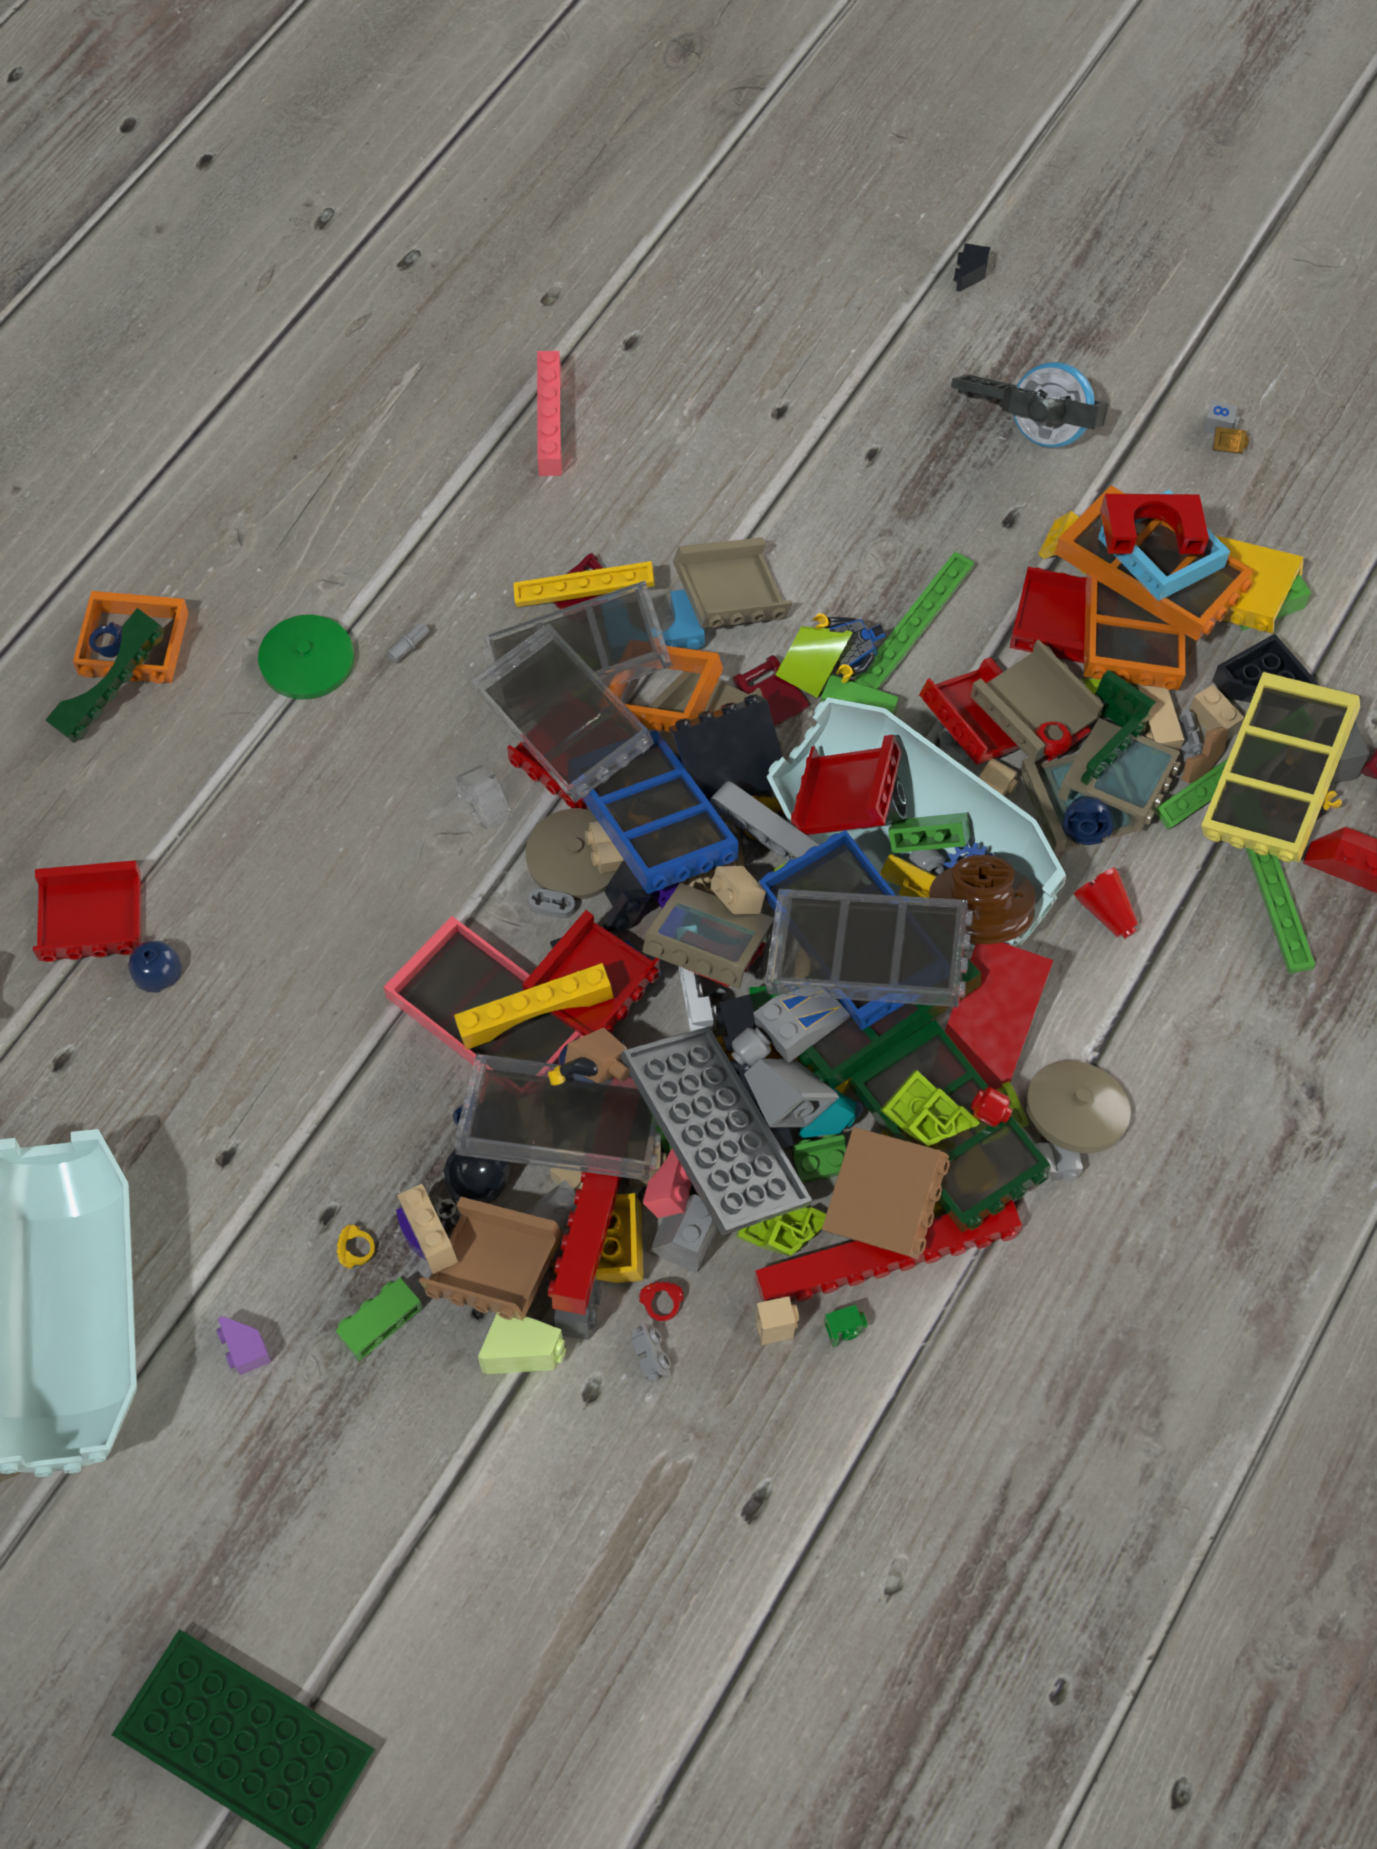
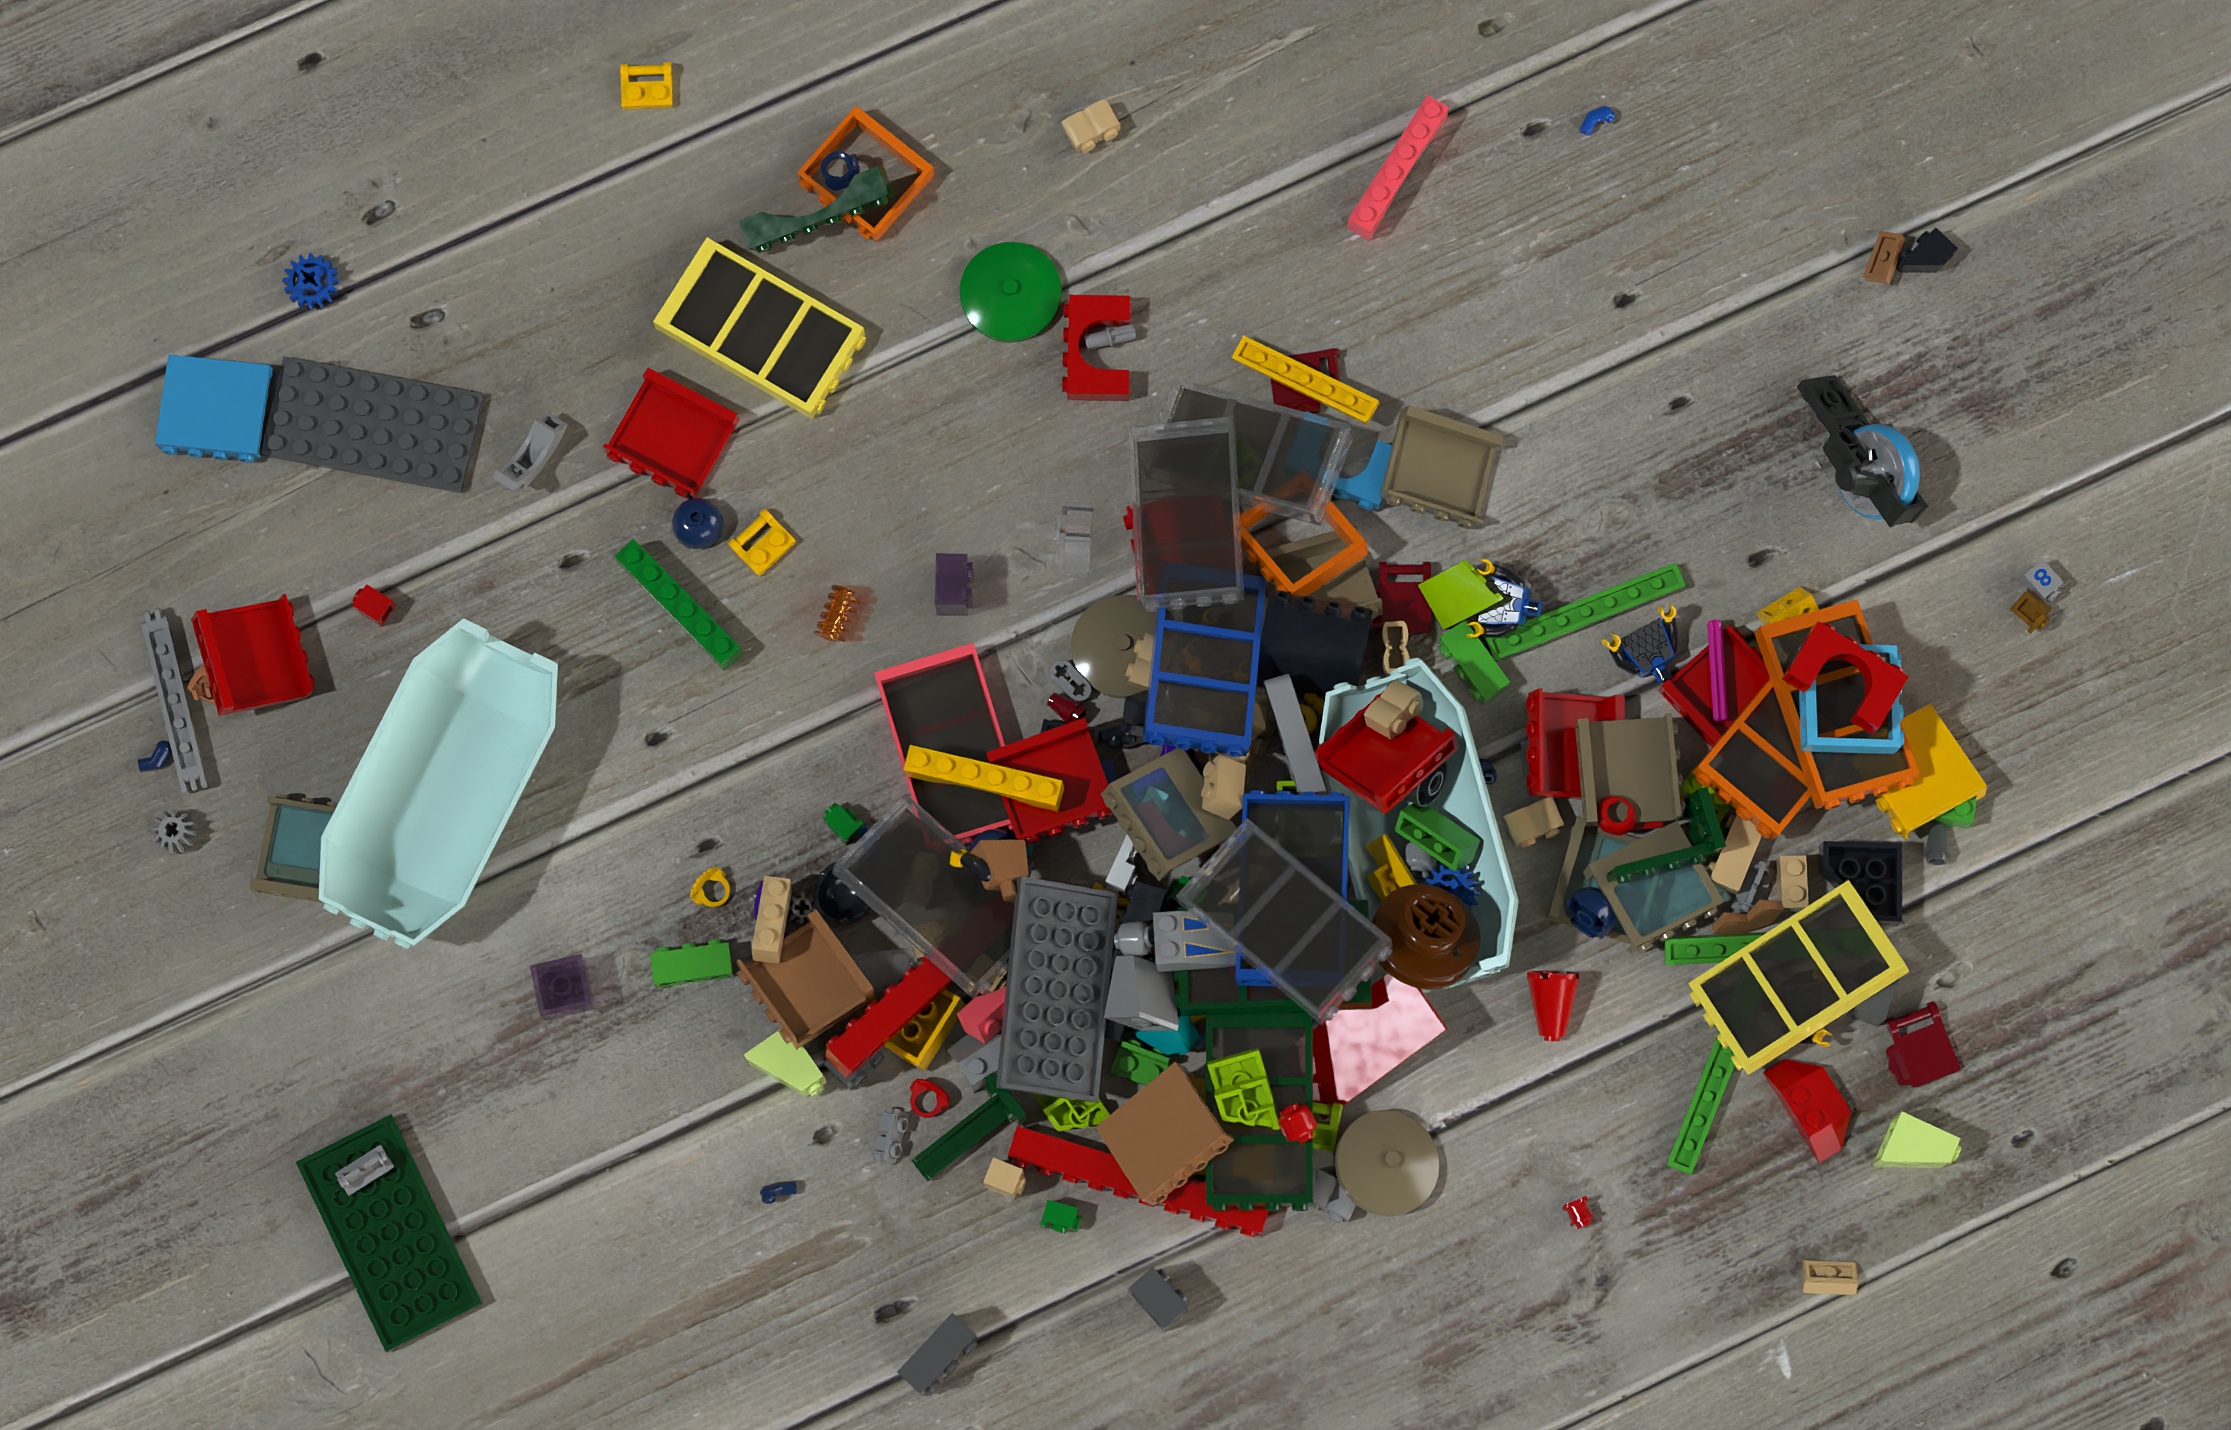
camera: 35 degrees right, 15 degrees up
medium lavender slope [216,1316,271,1375] -> none
none -> light grey hinge [335,1145,394,1196]
none -> clear purple brick [530,954,596,1021]
none -> green brick [614,539,742,671]
none -> clear smoke window [653,238,866,419]
none -> yellow plate [727,508,796,577]
none -> dark blue arm [760,1181,797,1204]
none -> clear orange piece [813,585,861,642]
none -> green brick [823,803,865,845]
none -> dark grey brick [897,1312,977,1397]
none -> dark green bracket [911,1072,1027,1182]
none -> clear purple brick [935,553,974,616]
none -> dark red cone [1047,692,1087,724]
none -> tan brick [1061,99,1121,153]
none -> red arch [1062,295,1130,401]
none -> dark grey brick [1129,1267,1189,1332]
none -> tan brick [1364,679,1424,739]
none -> tan brick [1380,621,1410,675]
none -> red brick [1562,1196,1595,1229]
none -> blue arm [1579,106,1615,136]
none -> torso [1601,603,1678,685]
none -> dark pink axle [1707,620,1728,722]
none -> medium nougat plate [1863,231,1906,284]
none -> dark grey cone [1924,825,1950,865]

